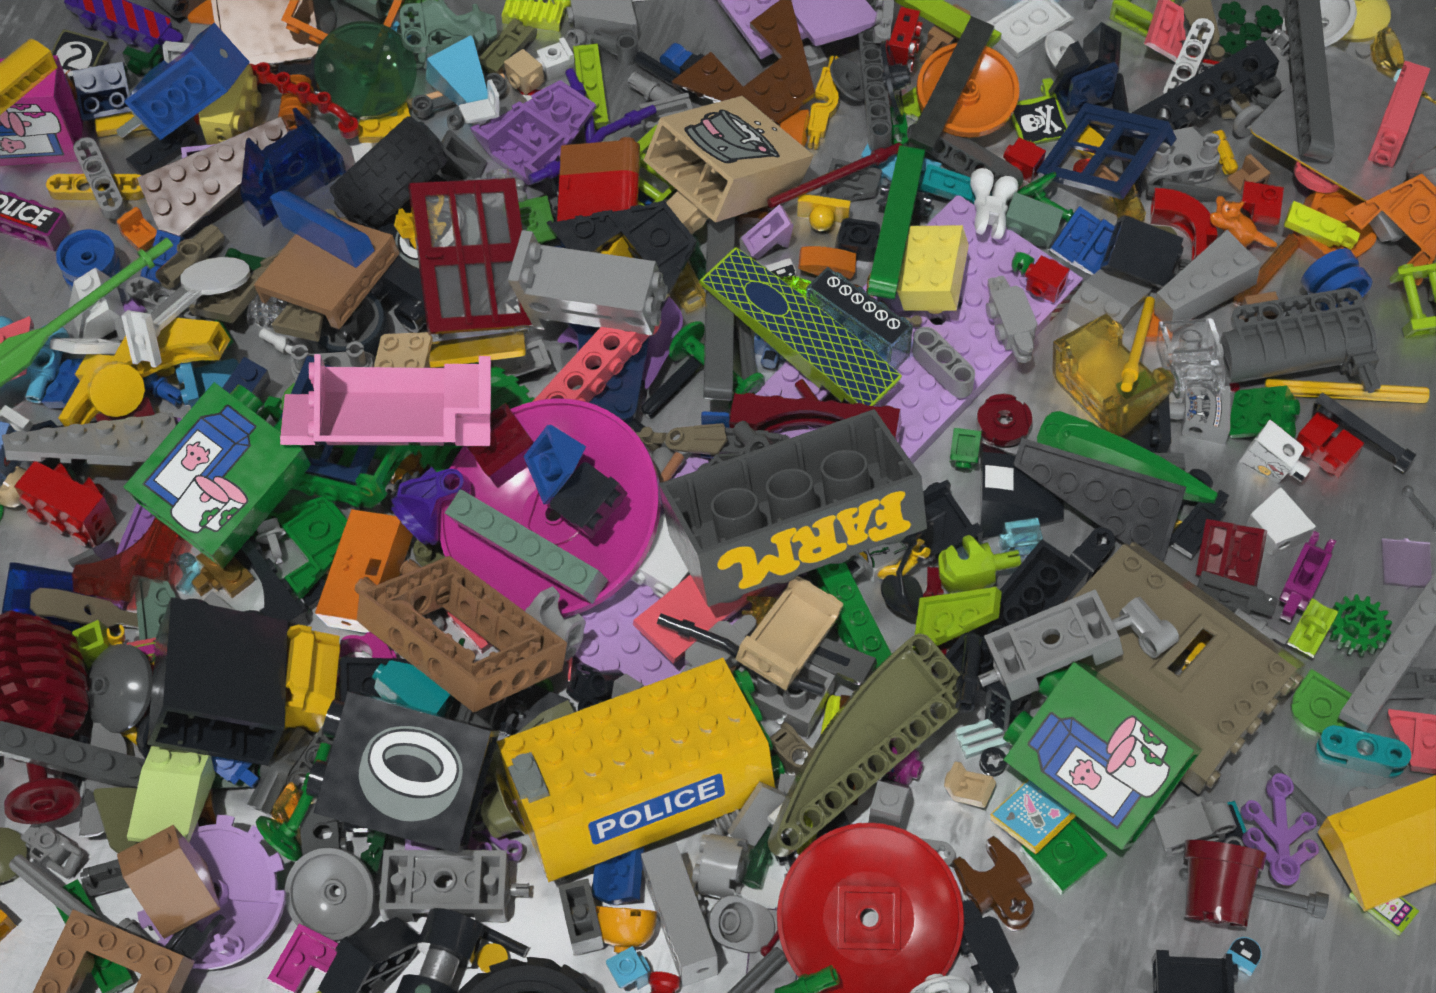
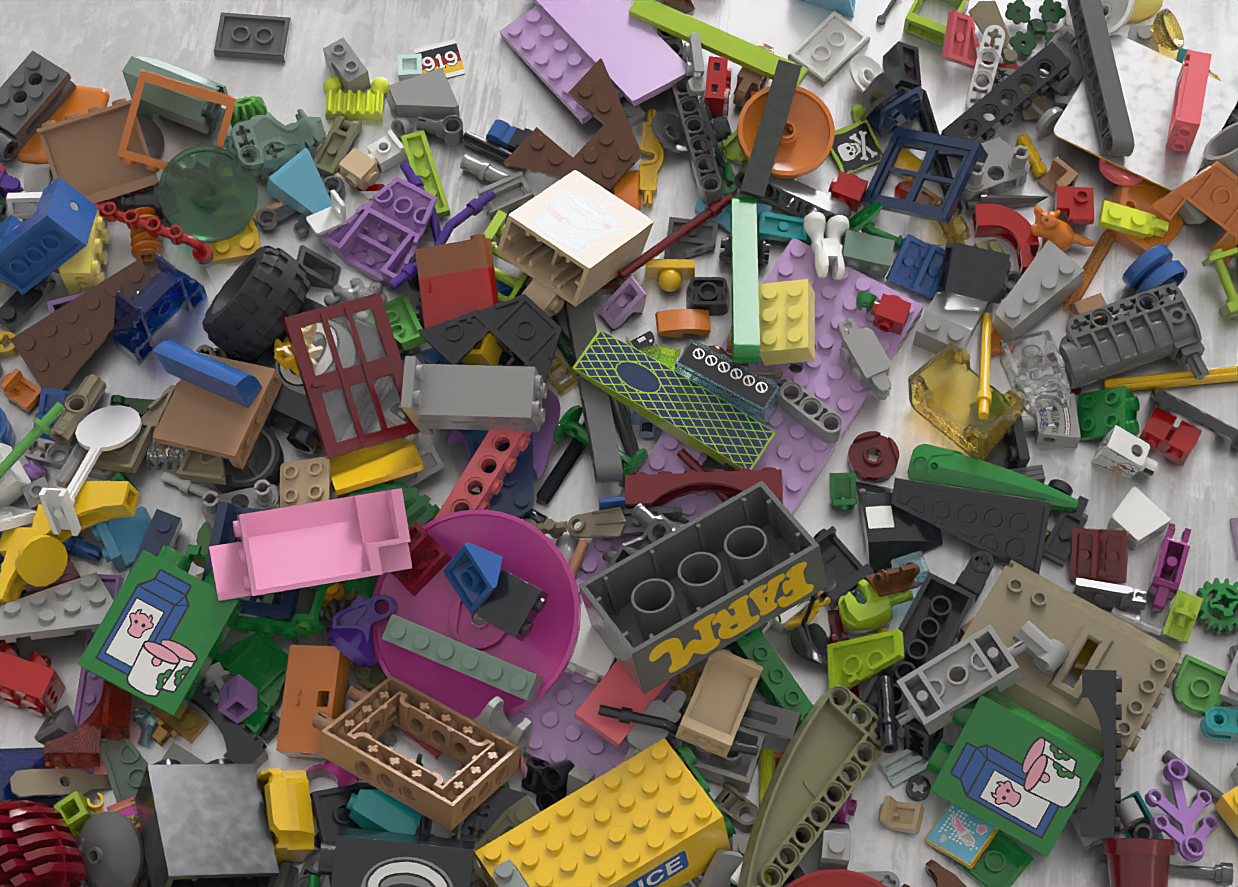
camera: 10 degrees left, 5 degrees up
none -> medium lavender brick [218,674,258,724]
none -> reddish brown hinge [865,562,920,597]
none -> black arch [1080,669,1122,838]

